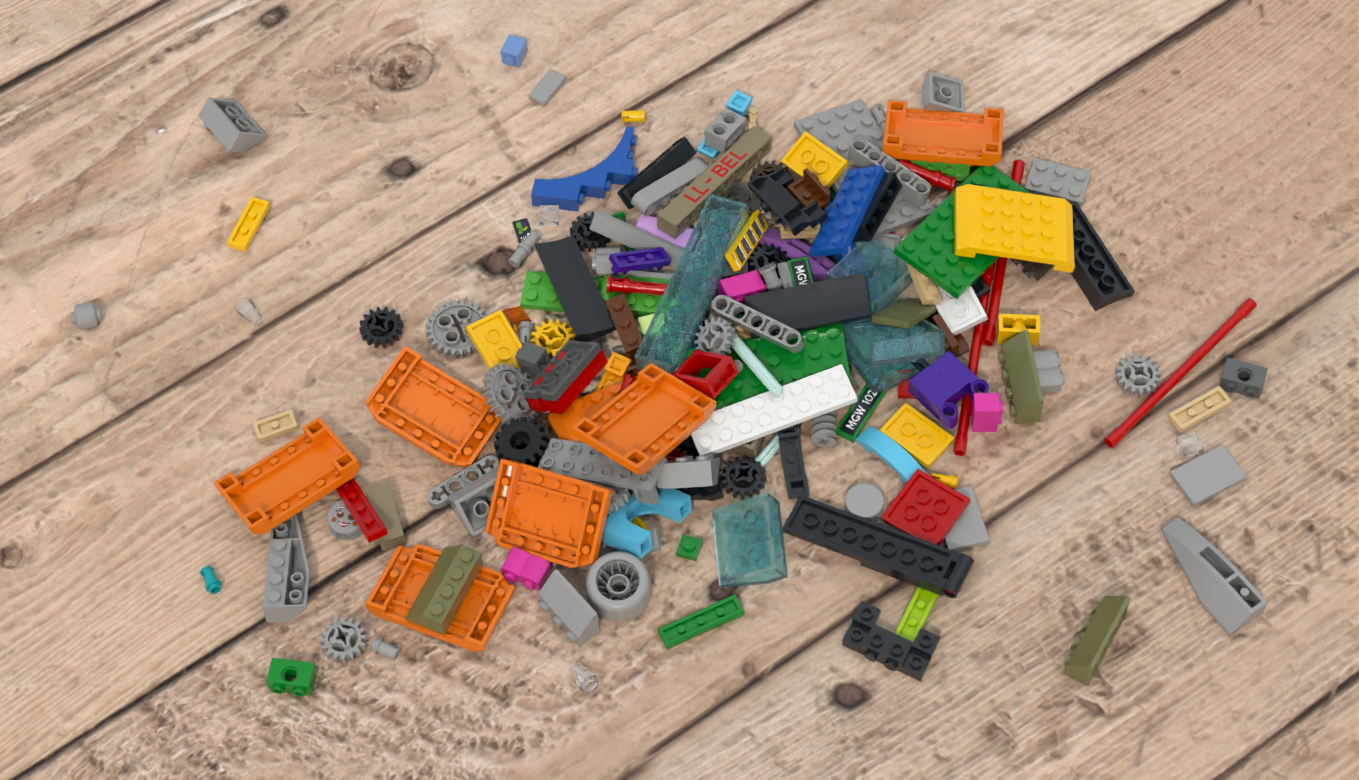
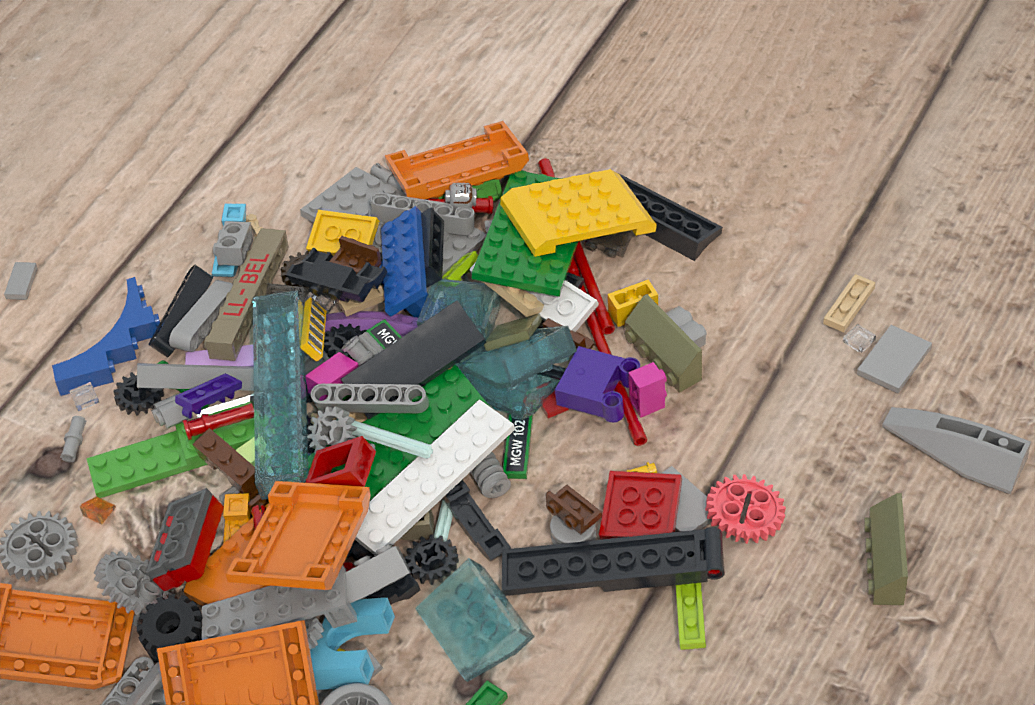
camera: 25 degrees left, 10 degrees down
yellow plate [465,310,522,370] -> none
black sticker [512,218,531,243] -> none
dark grey brick [515,341,550,379] -> none
light grey pin [518,321,534,346] -> none
yellow gear [530,319,575,358] -> none
black arch [534,235,616,342] -> none
yellow pin [622,109,646,124] -> none
green plate [676,534,703,562] -> none
black bracket [842,601,941,681] -> none
medium azure slope [855,426,927,484] -> none
yellow plate [880,403,955,469] -> none
light grey slope [922,71,964,112] -> none
light grey plate [1025,157,1091,207] -> none
red piece [1104,298,1257,448] -> none
light grey gear [1115,354,1161,398] -> none
dark grey brick [1219,358,1268,399] -> none
none -> lime plate [437,251,479,288]
none -> light grey head [445,183,476,209]
none -> reddish brown bracket [545,484,602,535]
none -> coral gear [705,474,786,544]

